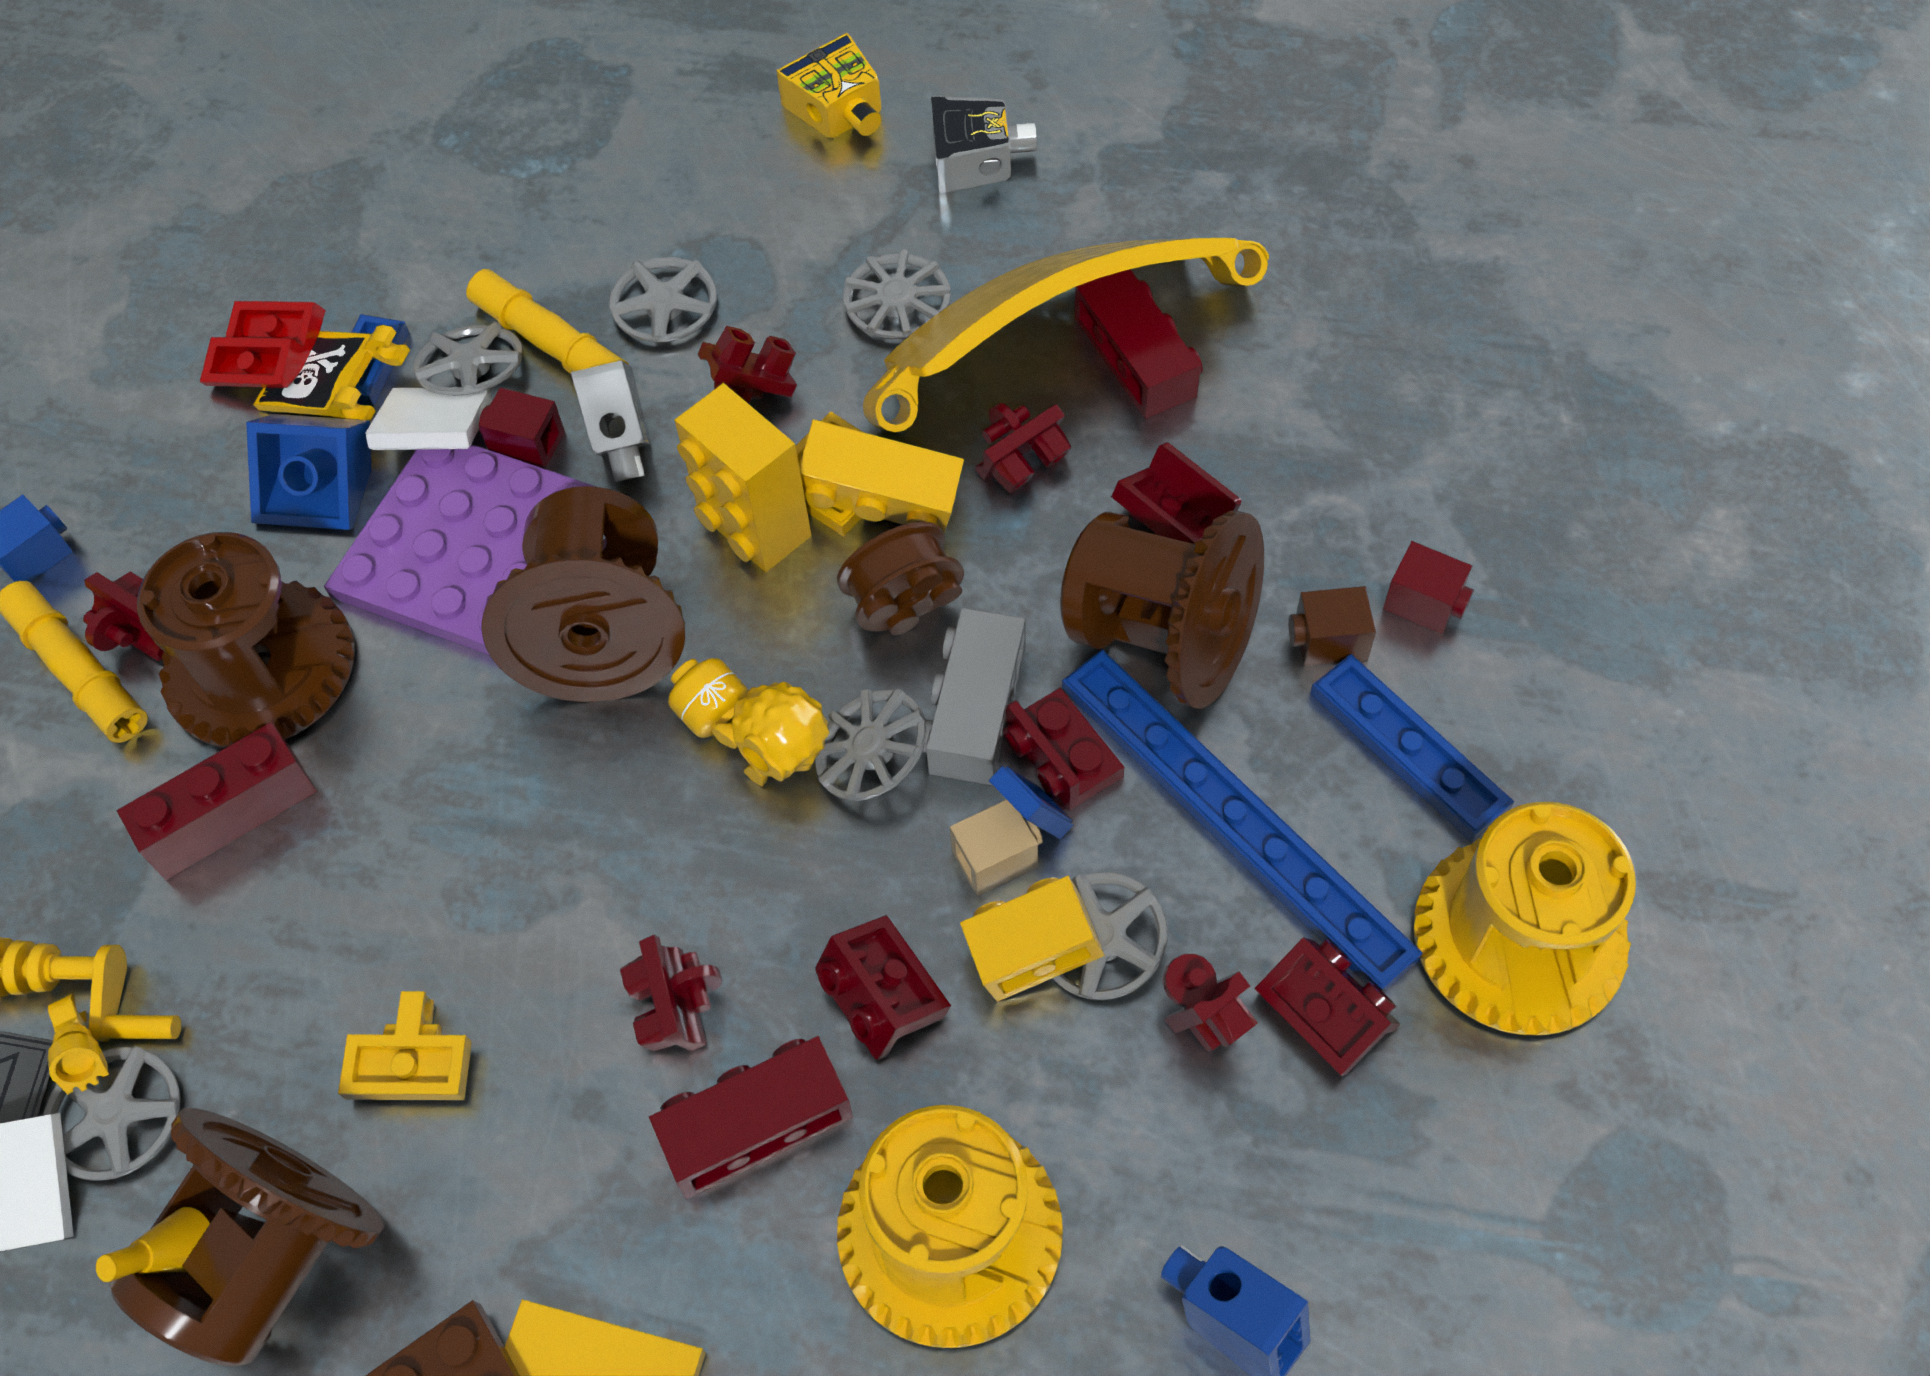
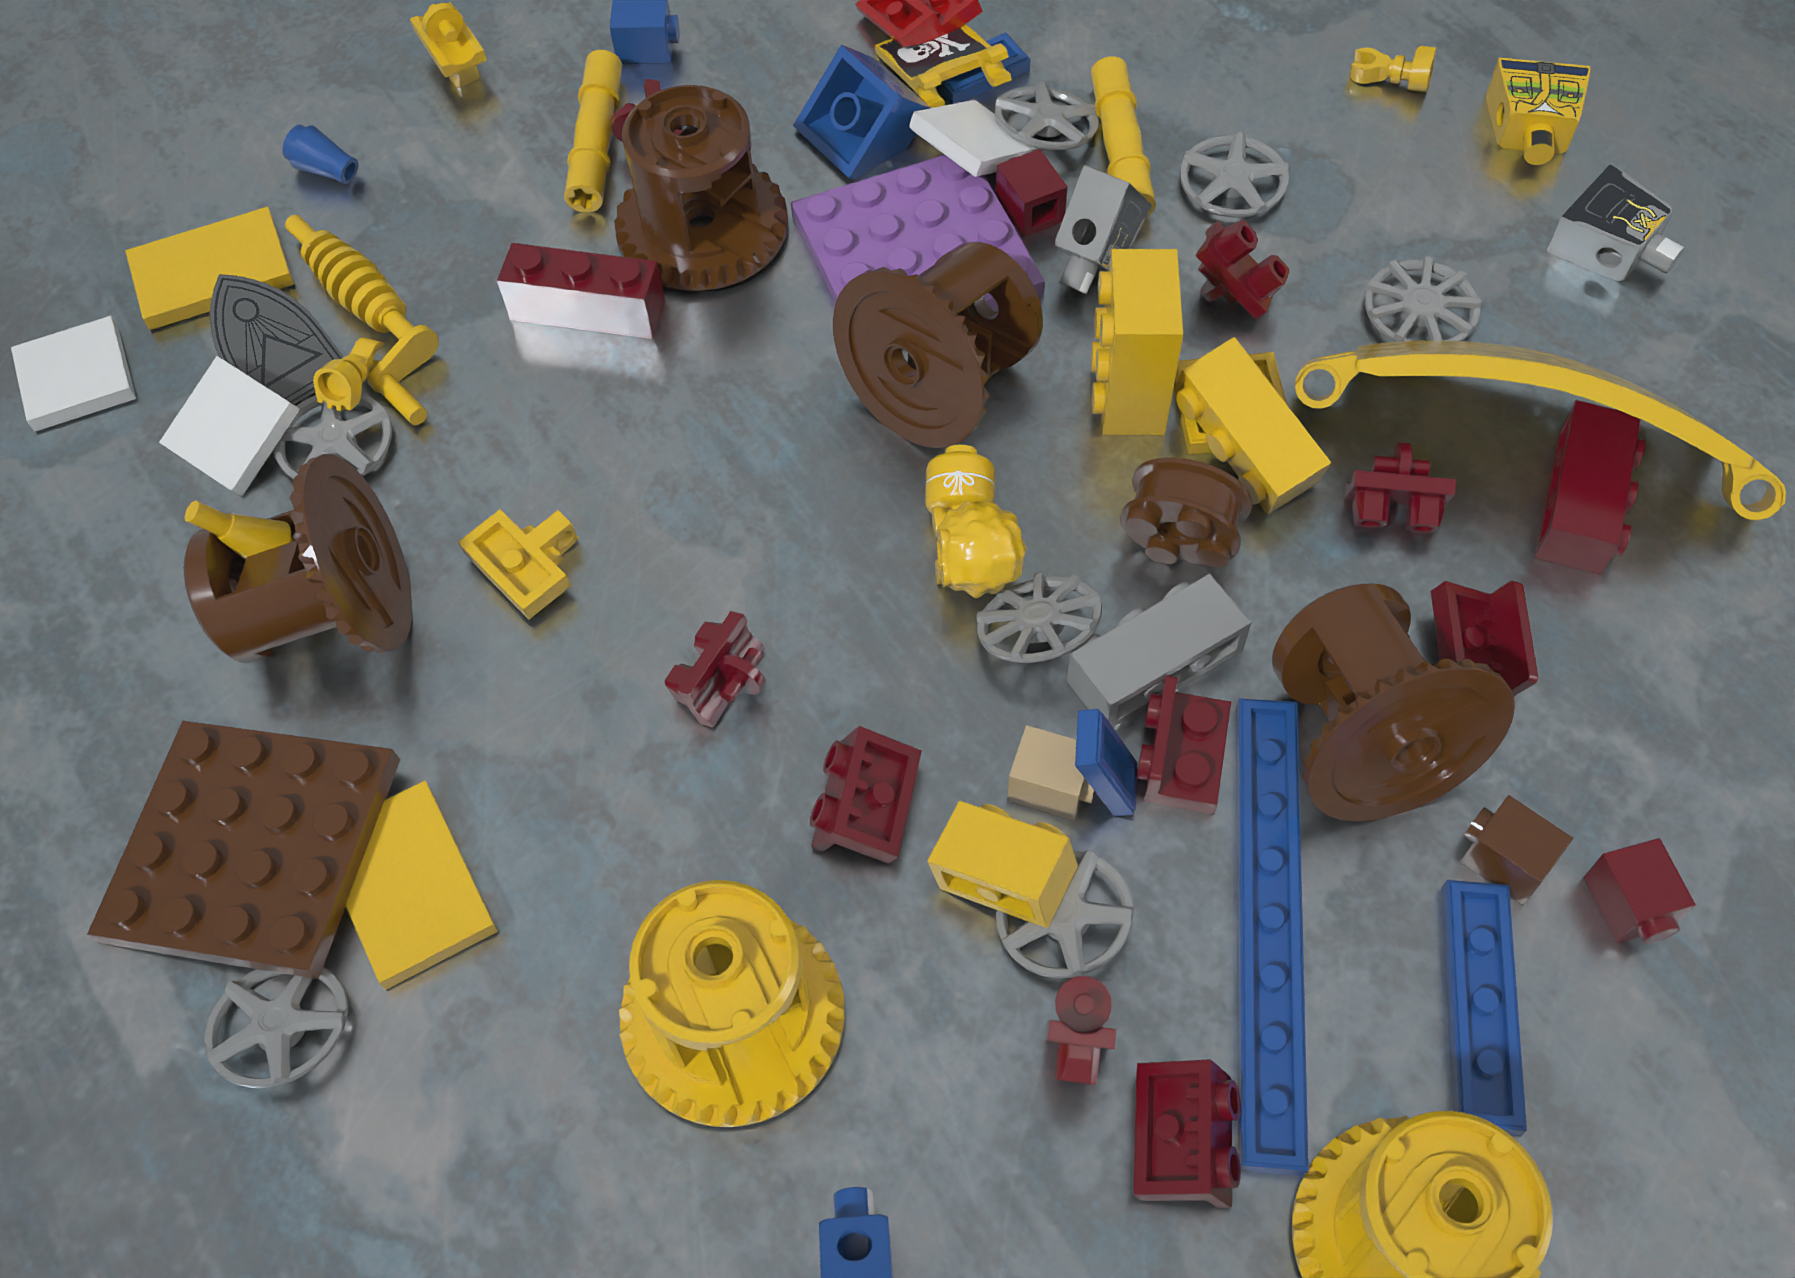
camera: 45 degrees right, 0 degrees up
dark red brick [648,1036,854,1200] -> none
none -> yellow piece [1350,46,1437,93]

